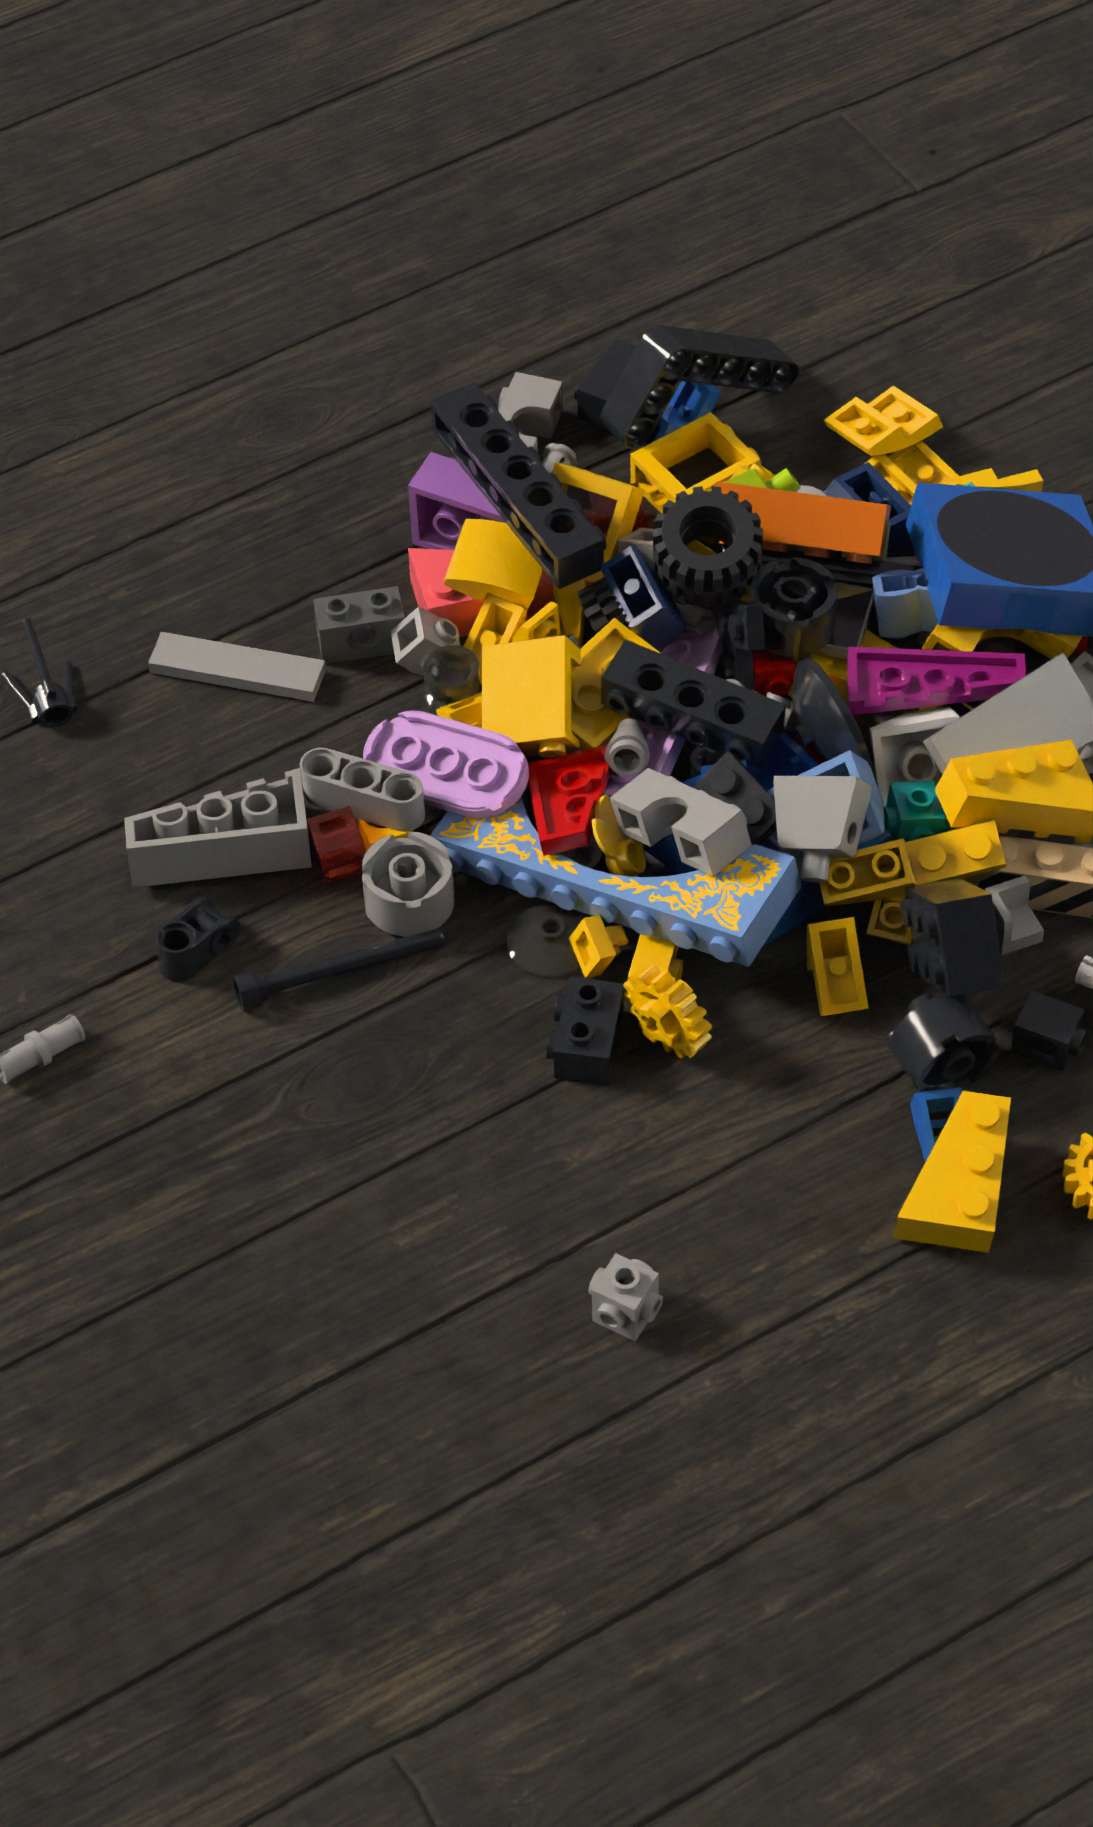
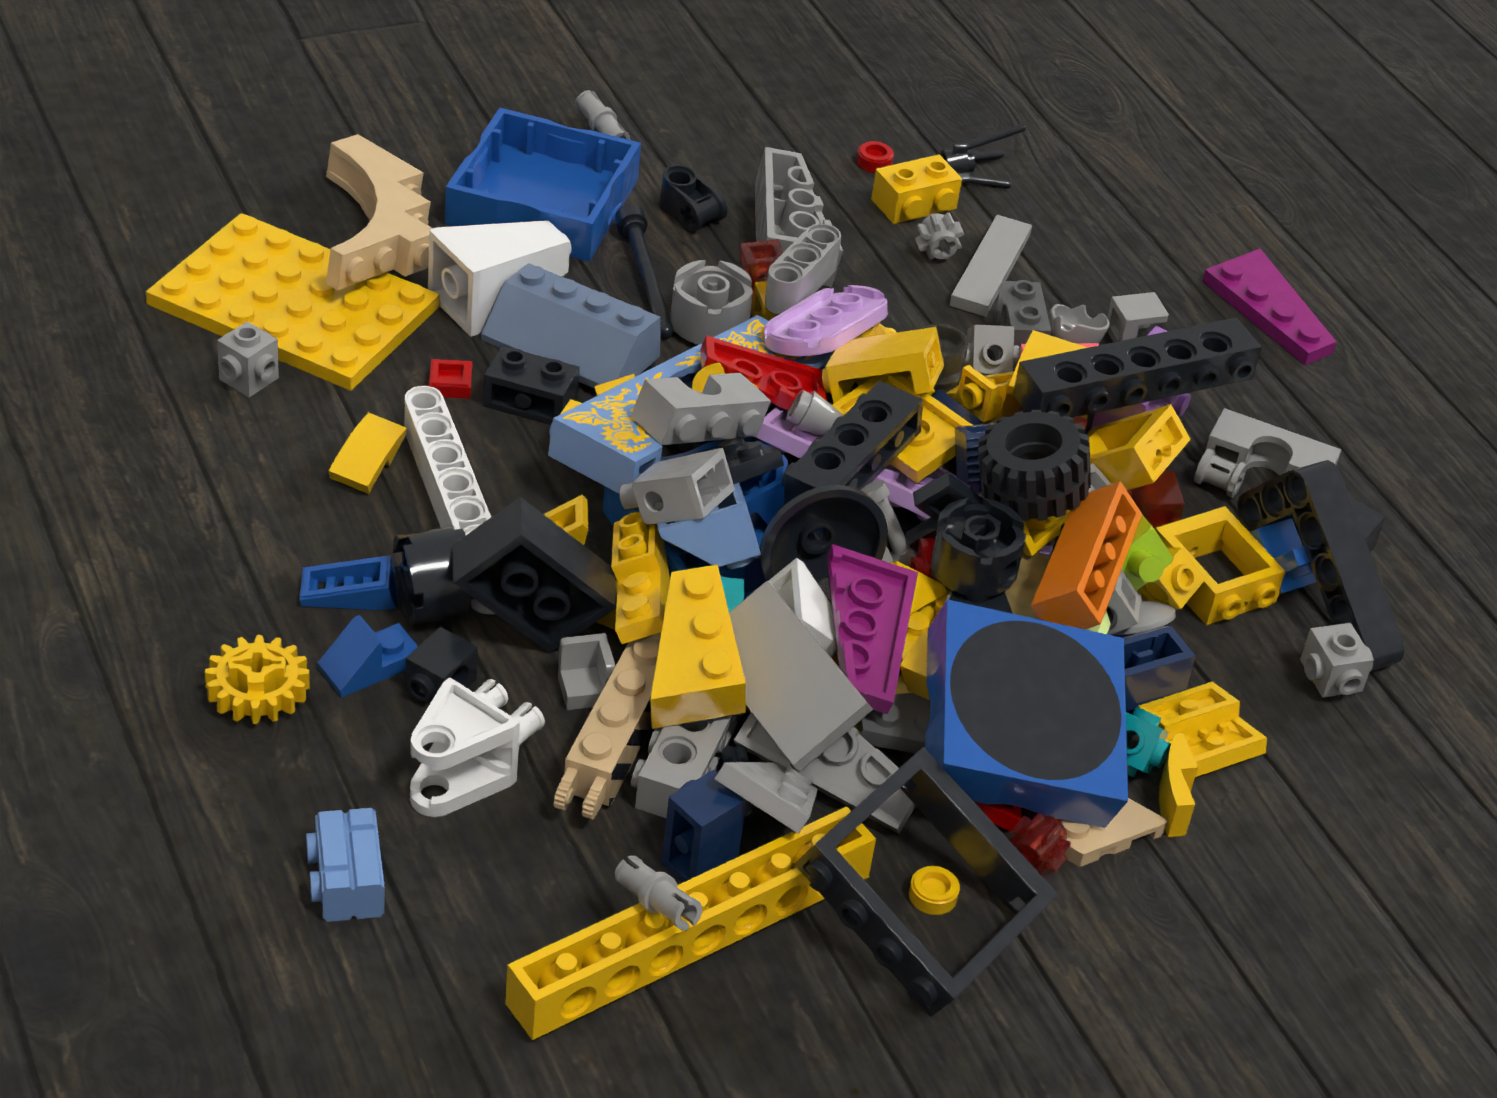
camera: 90 degrees right, 10 degrees down
yellow gear [623,964,712,1058] -> none
yellow slope [824,386,943,456] -> none
yellow wedge [893,1091,1011,1253] -> none
none -> yellow plate [146,213,440,391]
none -> blue slope [318,615,418,698]
none -> tan arch [326,134,433,290]
none -> yellow slope [329,413,408,494]
none -> white beam [404,386,495,614]
none -> white slope [428,221,571,337]
none -> red tile [429,359,472,399]
none -> blue tile [445,108,641,262]
none -> sand blue slope [481,263,660,388]
none -> red tile [856,141,894,173]
none -> yellow brick [871,154,962,224]
none -> light grey gear [915,213,964,260]
none -> light grey hair [1048,304,1110,343]
none -> light grey panel [1107,292,1169,342]
none -> magenta wing [1202,249,1337,365]
none -> light grey brick [1300,623,1374,697]

